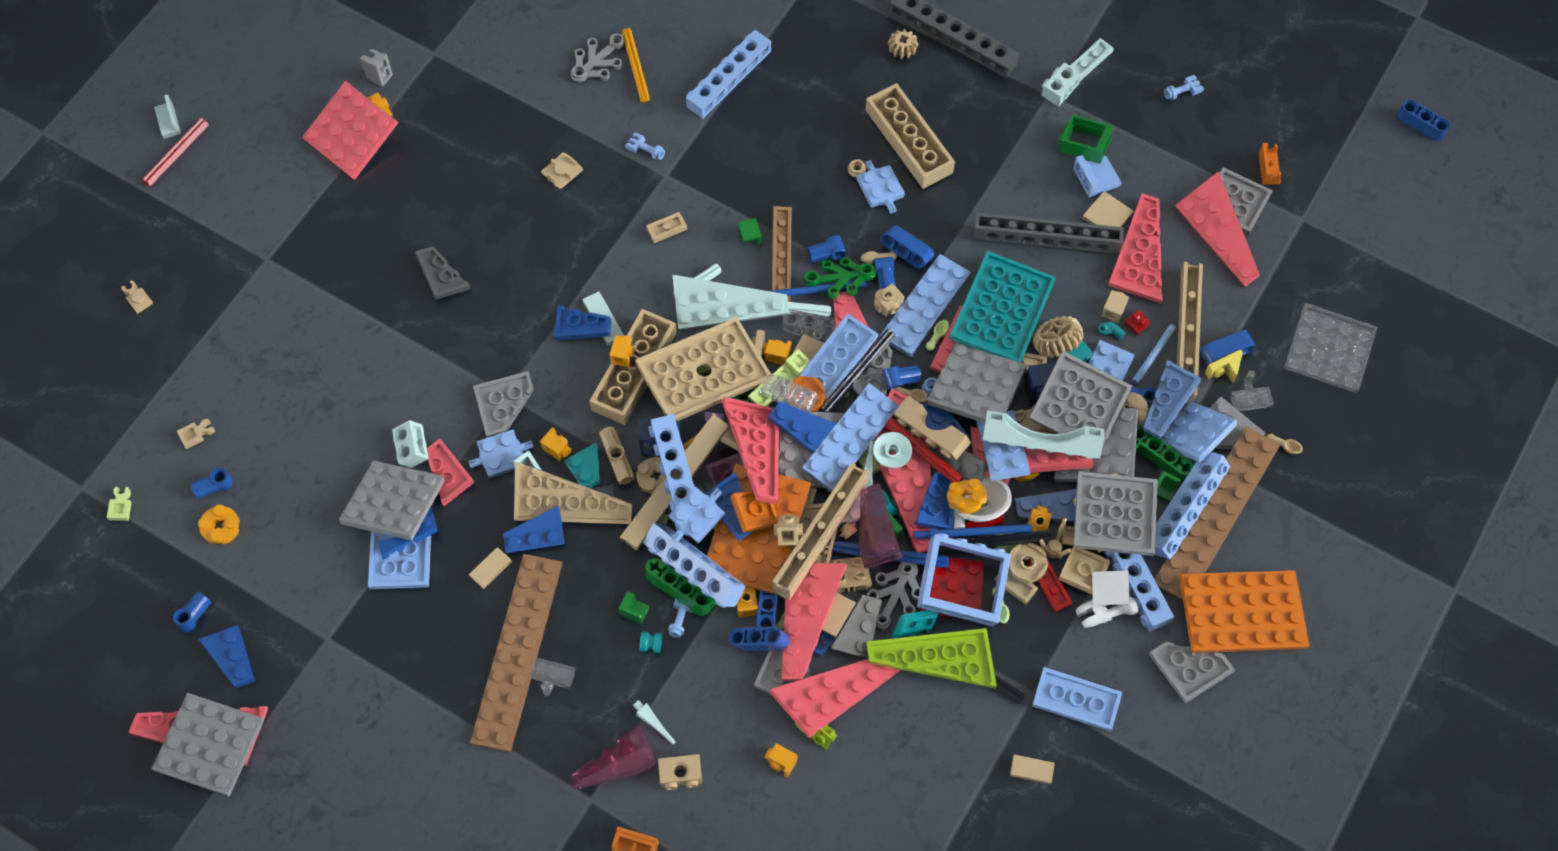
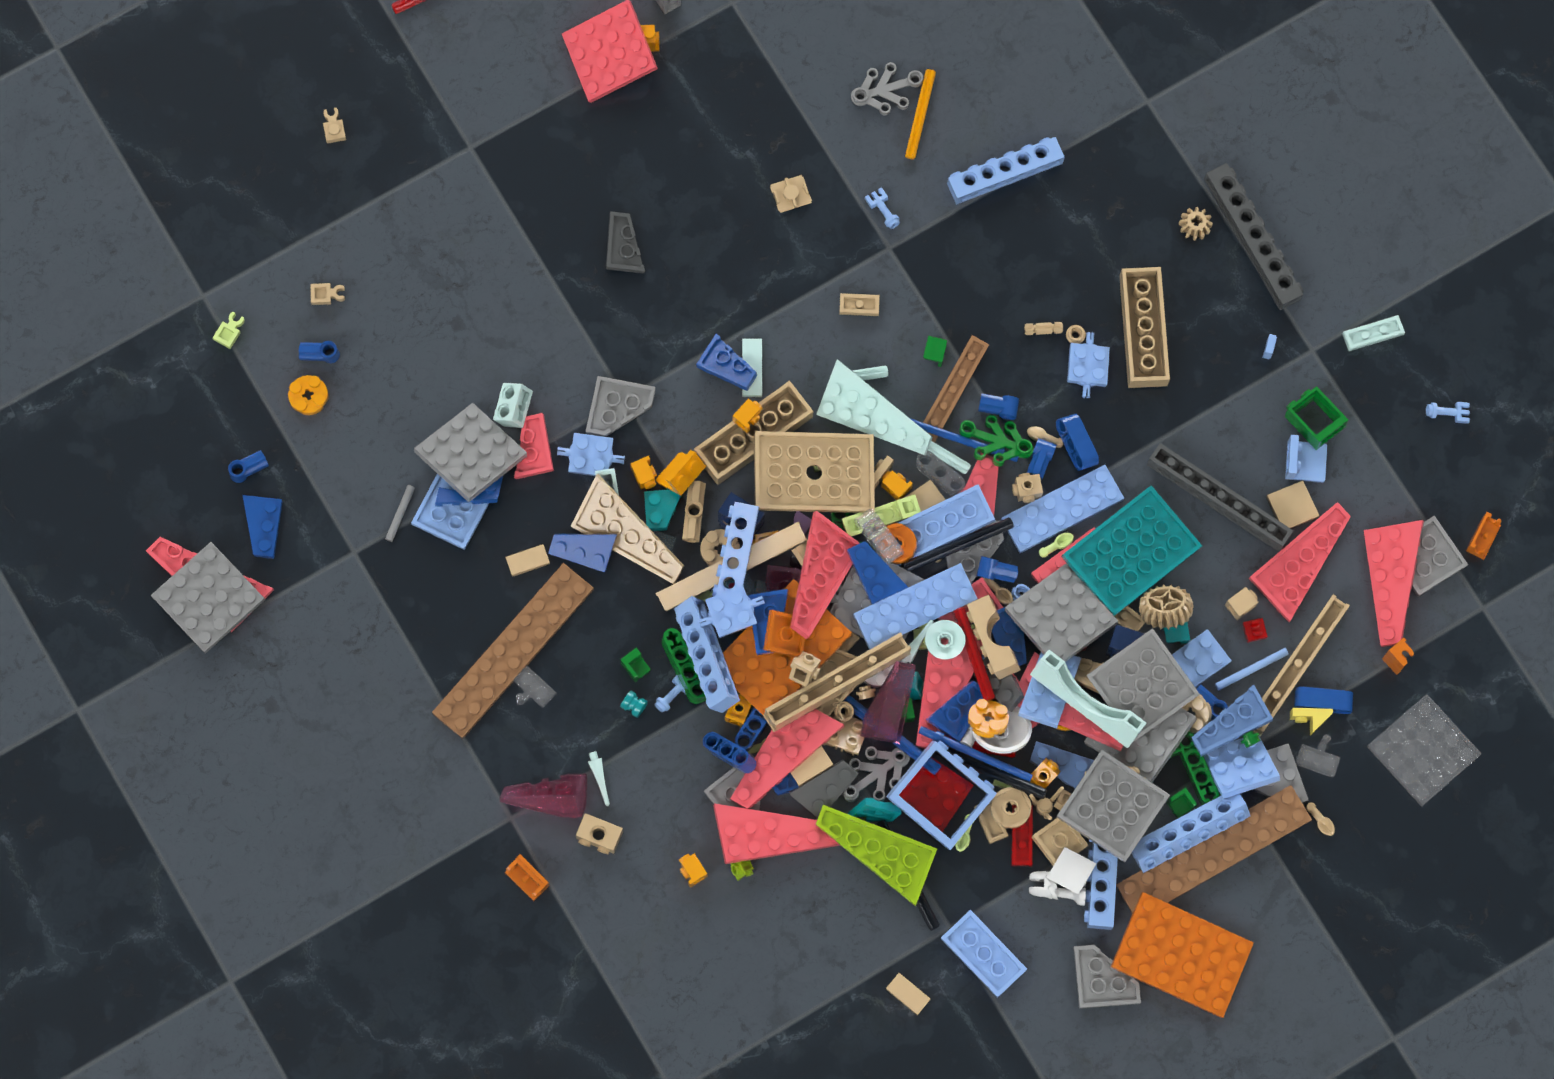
camera: 25 degrees right, 10 degrees up
light aqua brick [1042,63,1082,107] -> none
teal arm [1098,322,1126,340] -> none
none -> light grey bar [385,485,415,542]
none -> light orange bracket [656,450,706,496]
none -> tan plate [834,701,854,722]
none -> tan axle [1024,322,1063,335]
none -> green plate [1241,731,1261,748]
none -> light blue tile [1262,334,1277,359]
none -> orange hinge [1382,637,1414,675]

